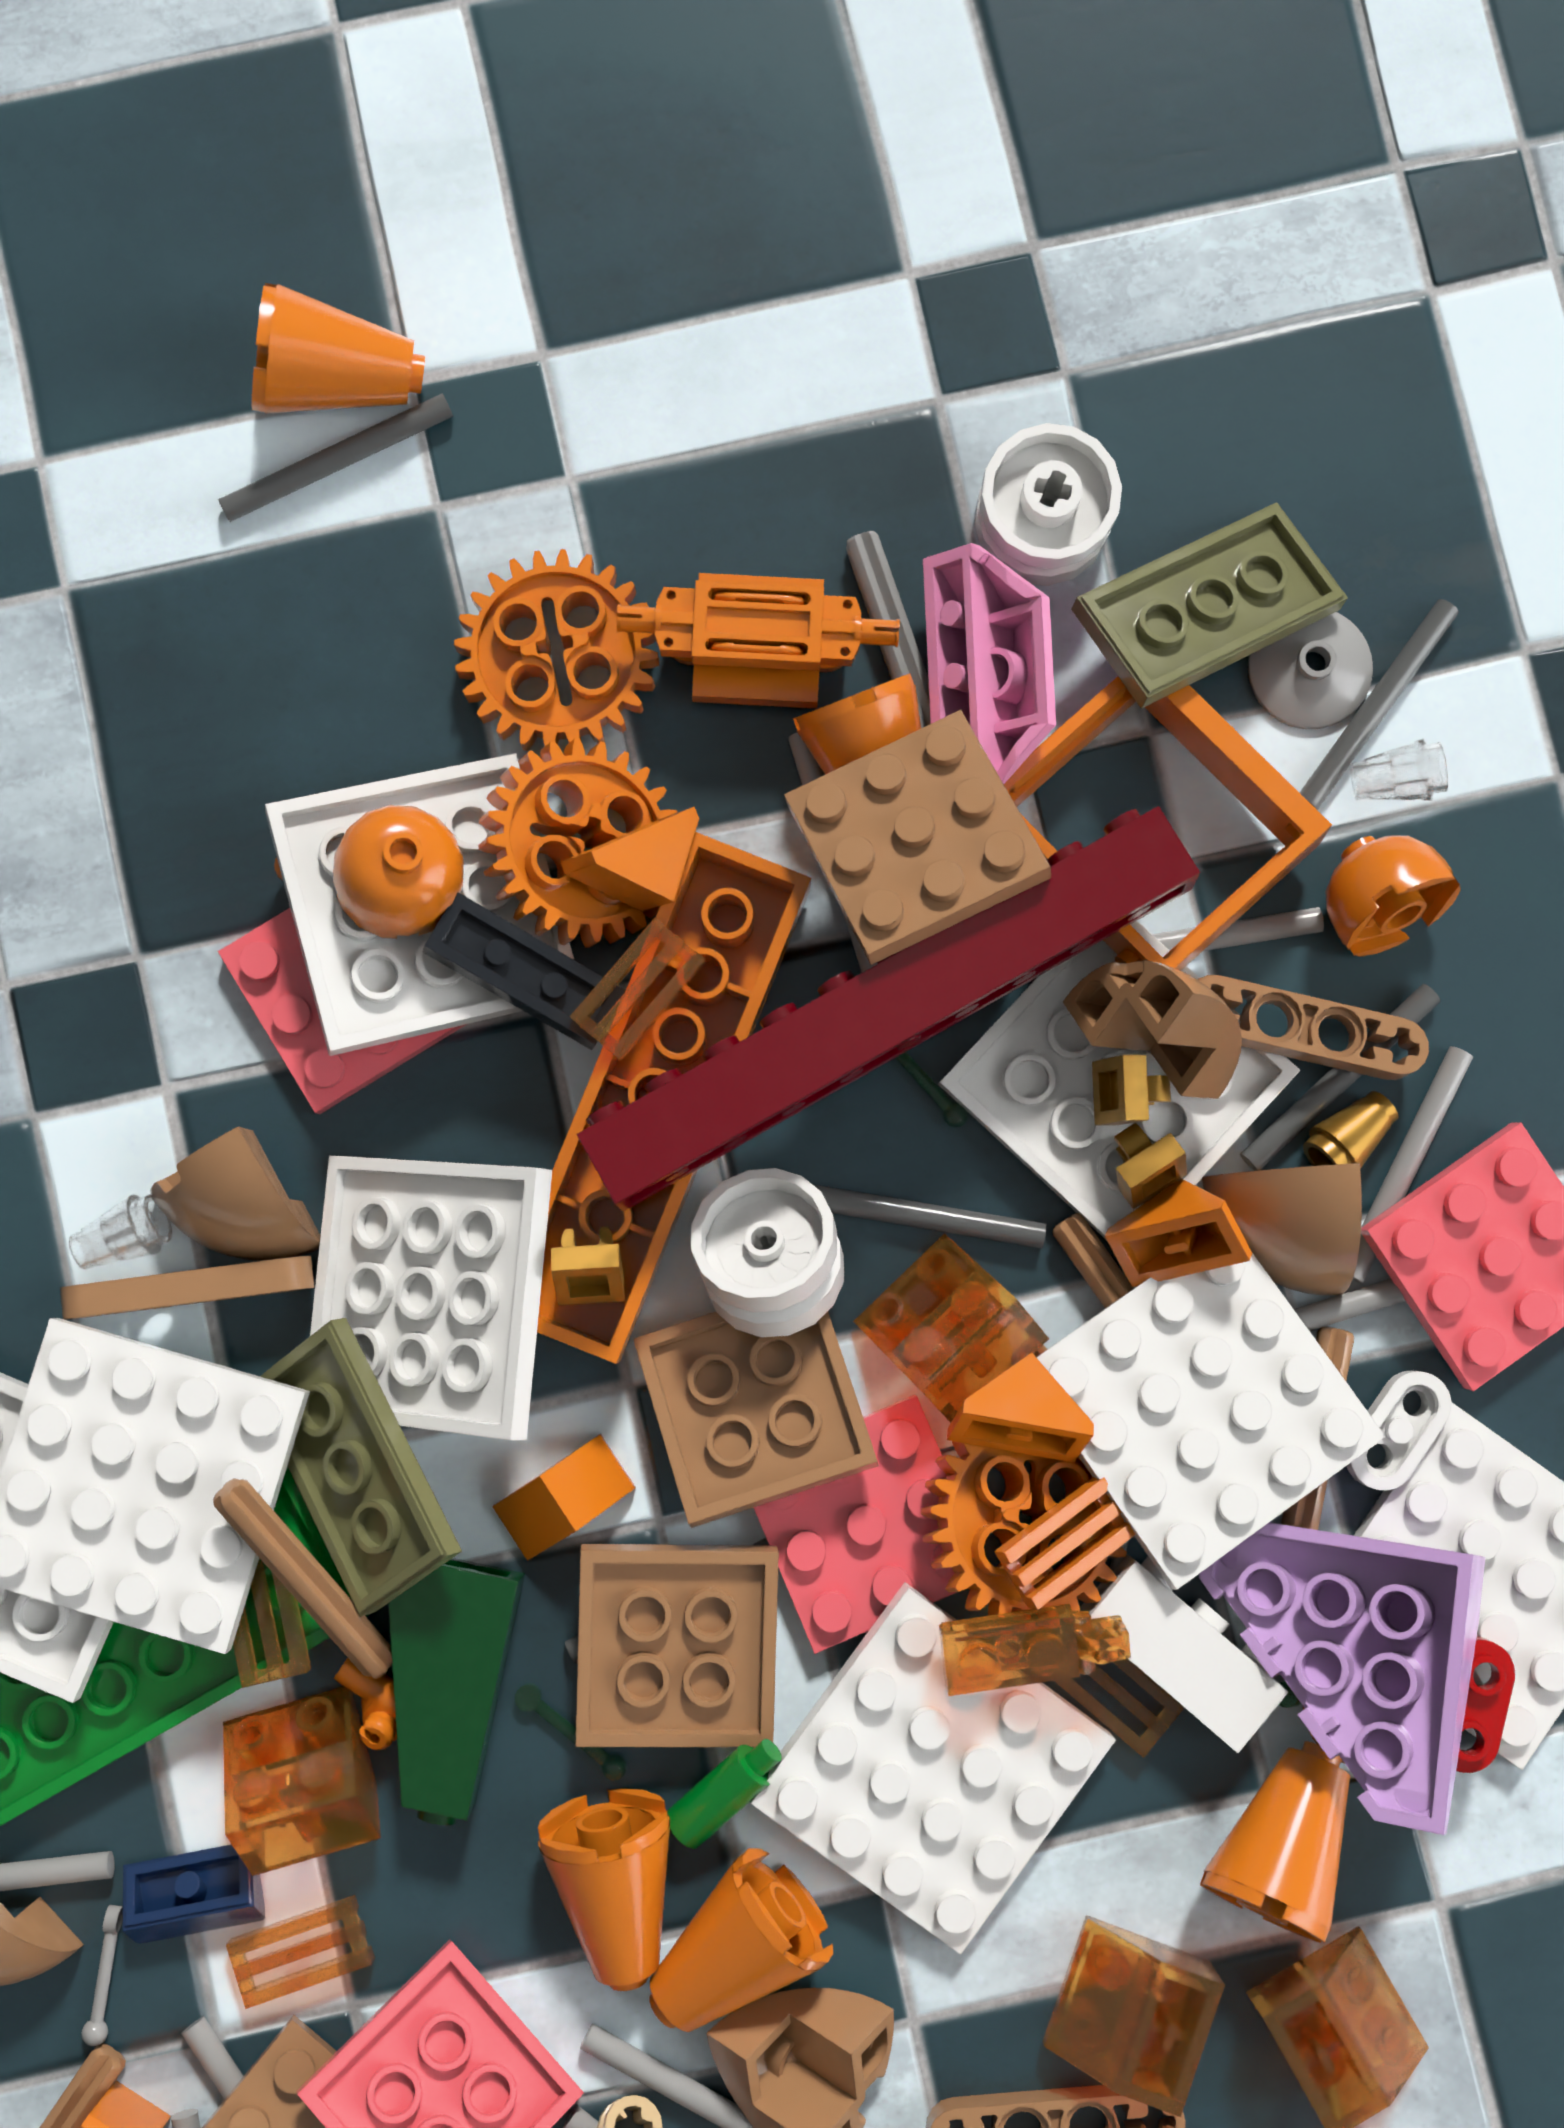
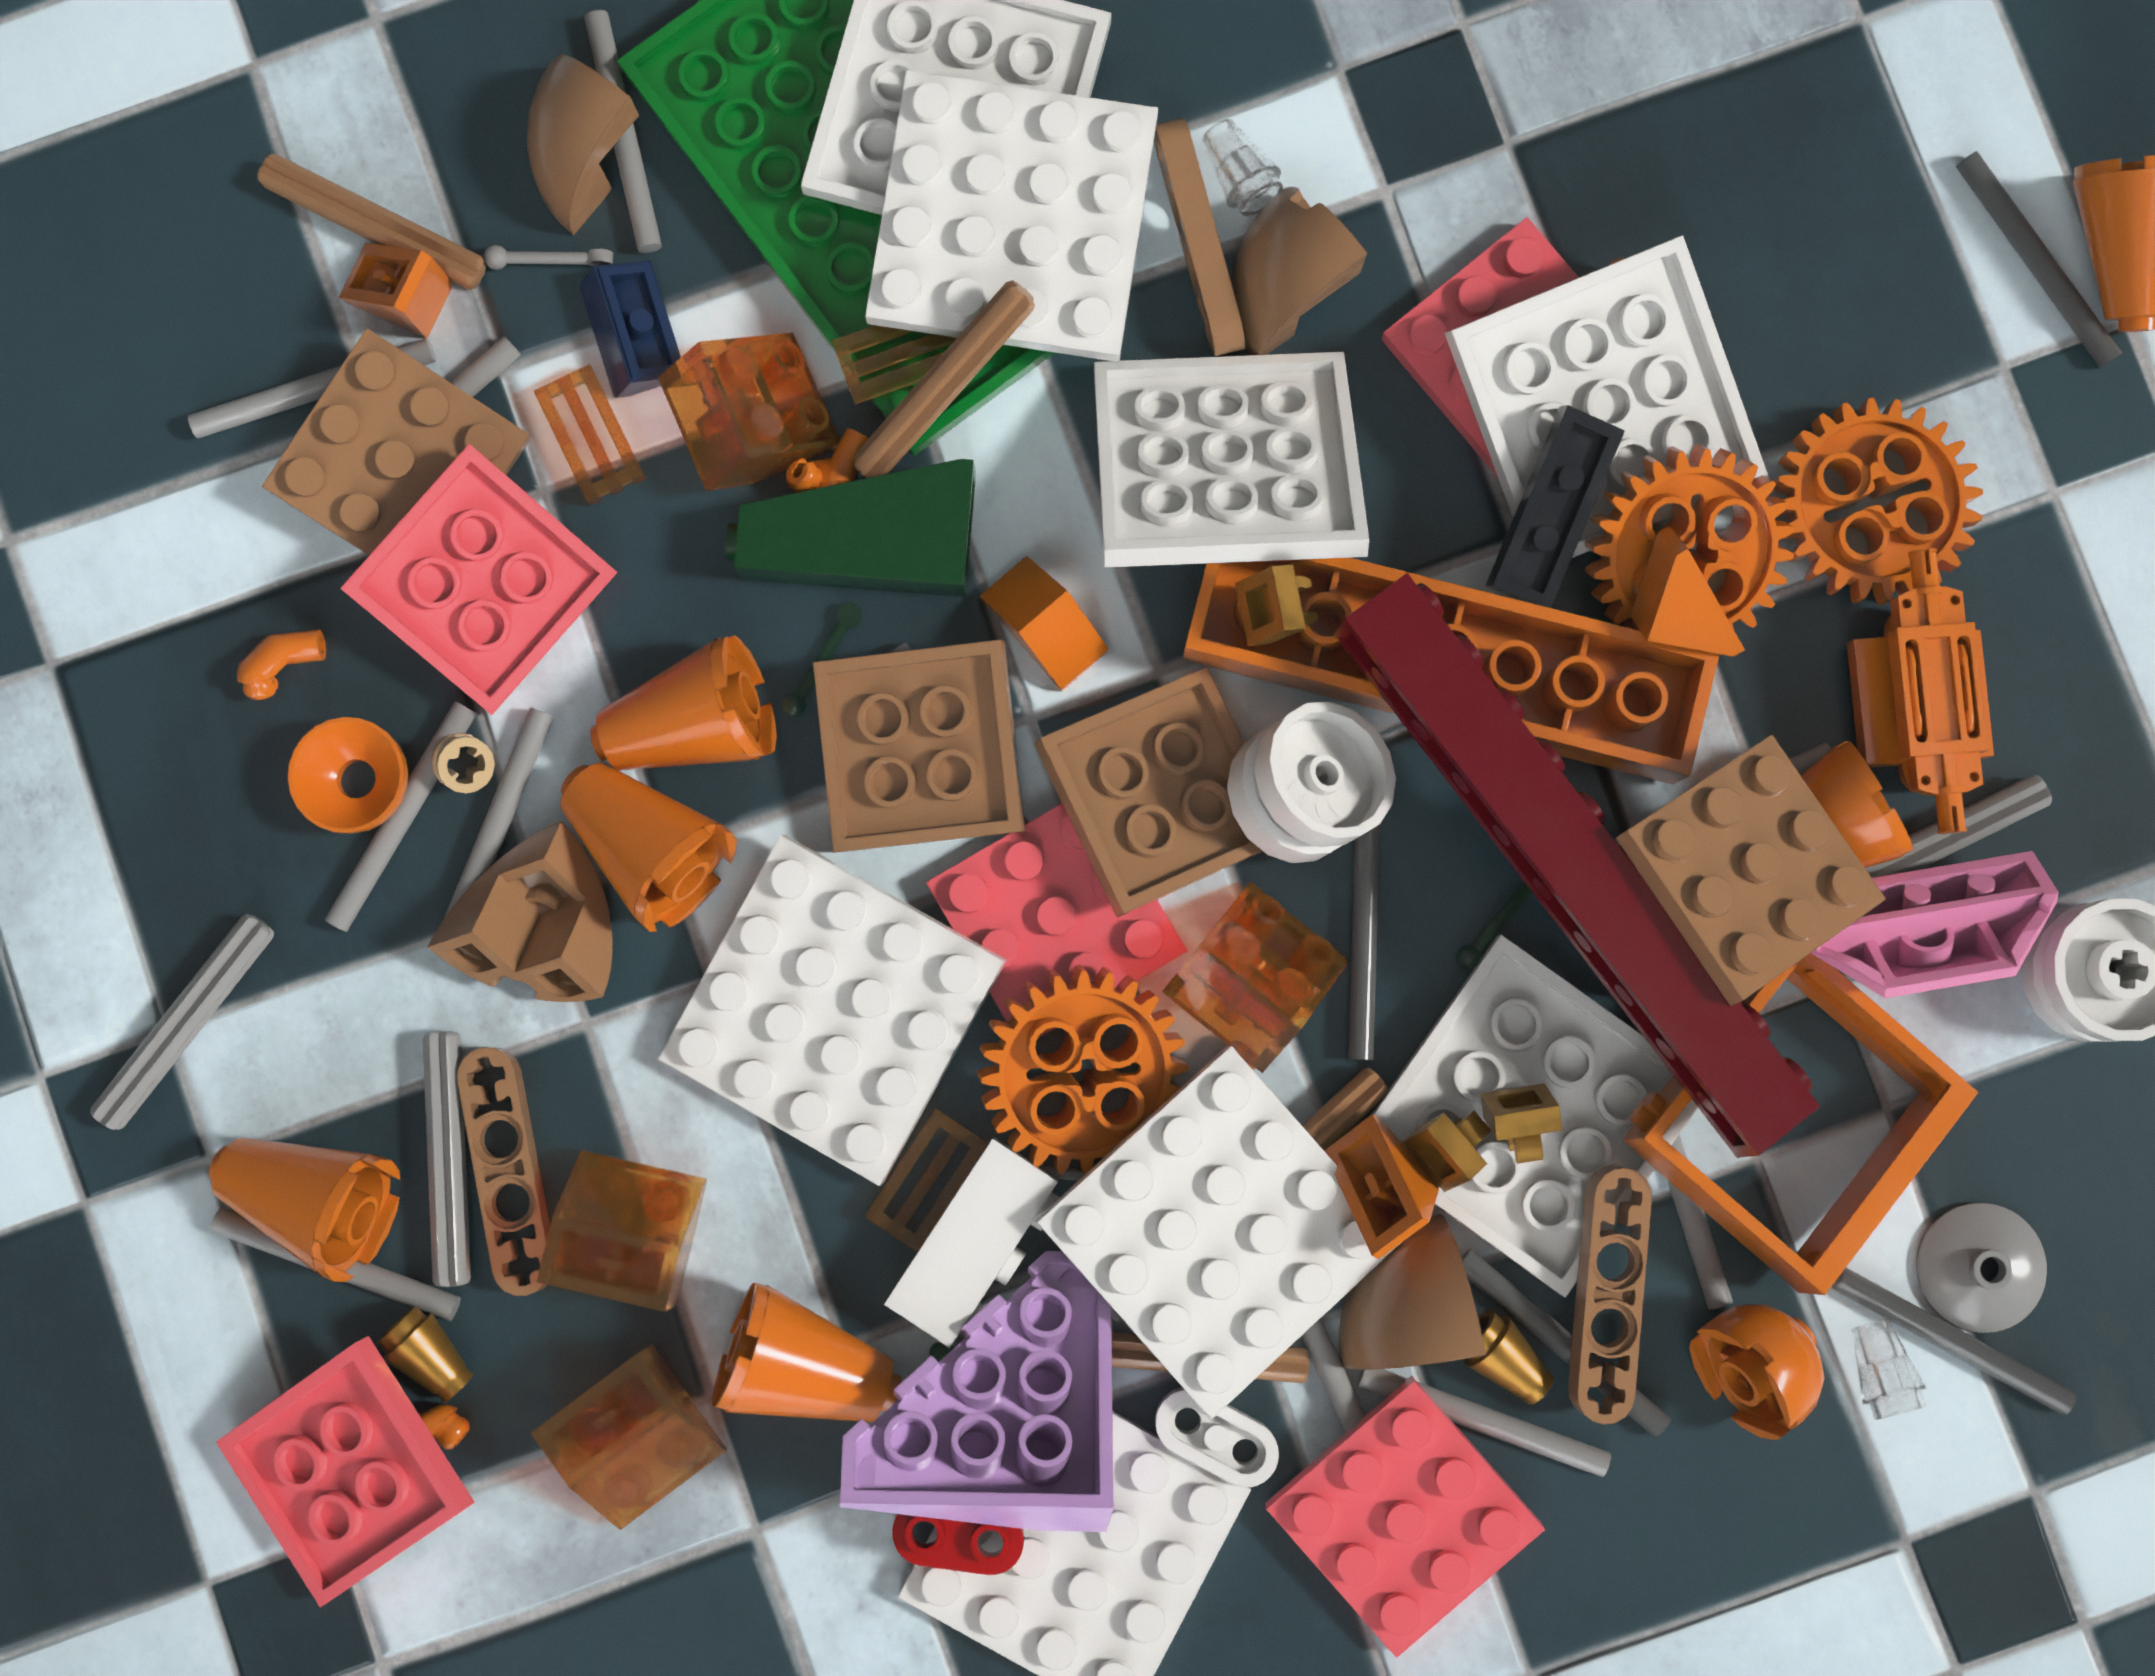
camera: 90 degrees right, 0 degrees up
olive tile [260,1318,462,1617] -> none
orange cylinder [333,805,464,939] -> none
clear orange tile [570,917,706,1061] -> none
green cylinder [667,1739,782,1849] -> none
clear orange hinge [939,1604,1131,1696] -> none
orange slope [947,1352,1094,1463] -> none
orange tile [994,1477,1136,1610] -> none
medium nougat brick [1063,960,1242,1099] -> none
olive tile [1071,502,1348,709] -> none

